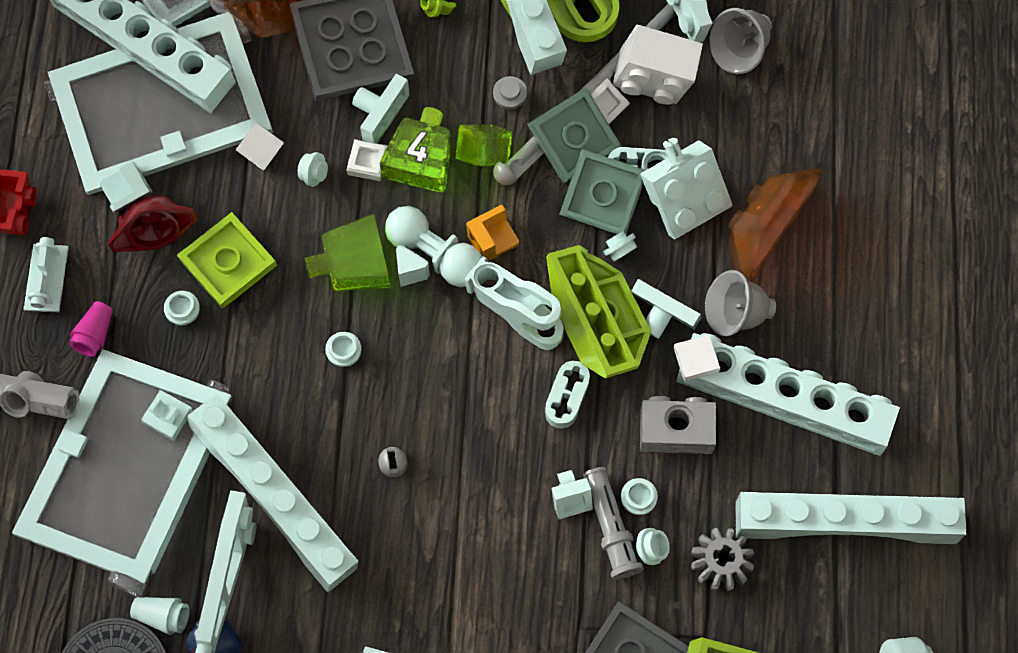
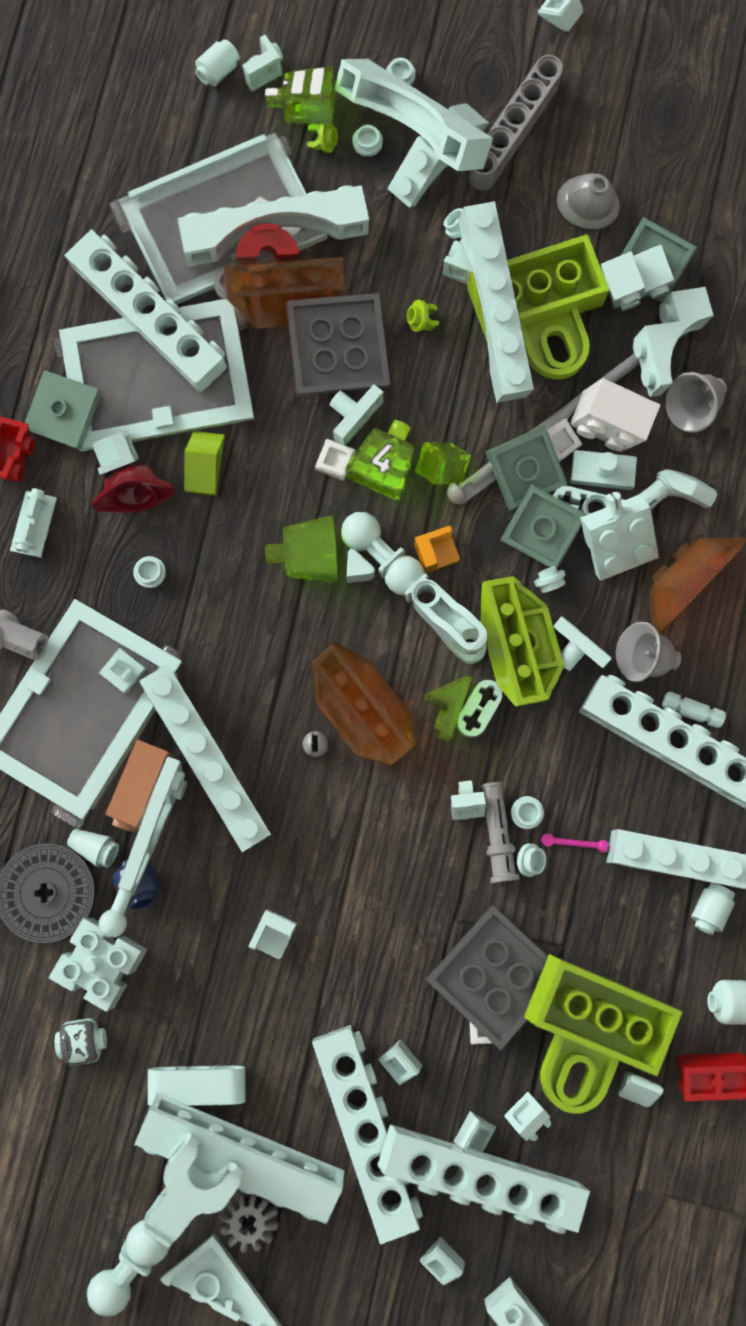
camera: 10 degrees right, 10 degrees up
dark pink cone [69,302,113,356] -> none
lime plate [177,212,277,309] -> none
white tile [236,122,284,170] -> none
light aqua plate [298,152,328,187] -> none
light aqua plate [325,332,361,367] -> none
light grey plate [493,76,527,110] -> none
light grey brick [640,396,716,454] -> none
white tile [674,335,720,381] -> none
light grey gear [691,528,754,591] -> none
none -> sand green plate [25,370,102,450]
none -> nougat window [105,740,177,833]
none -> lime slope [184,431,225,496]
none -> clear orange wedge [311,642,416,766]
none -> clear neon green slope [424,675,472,742]
none -> dark pink hinge [541,834,610,853]
none -> light aqua tile [570,450,637,490]
none -> light aqua arm [639,469,717,509]
none -> light aqua axle [662,692,726,728]
none -> light aqua brick [691,883,735,935]

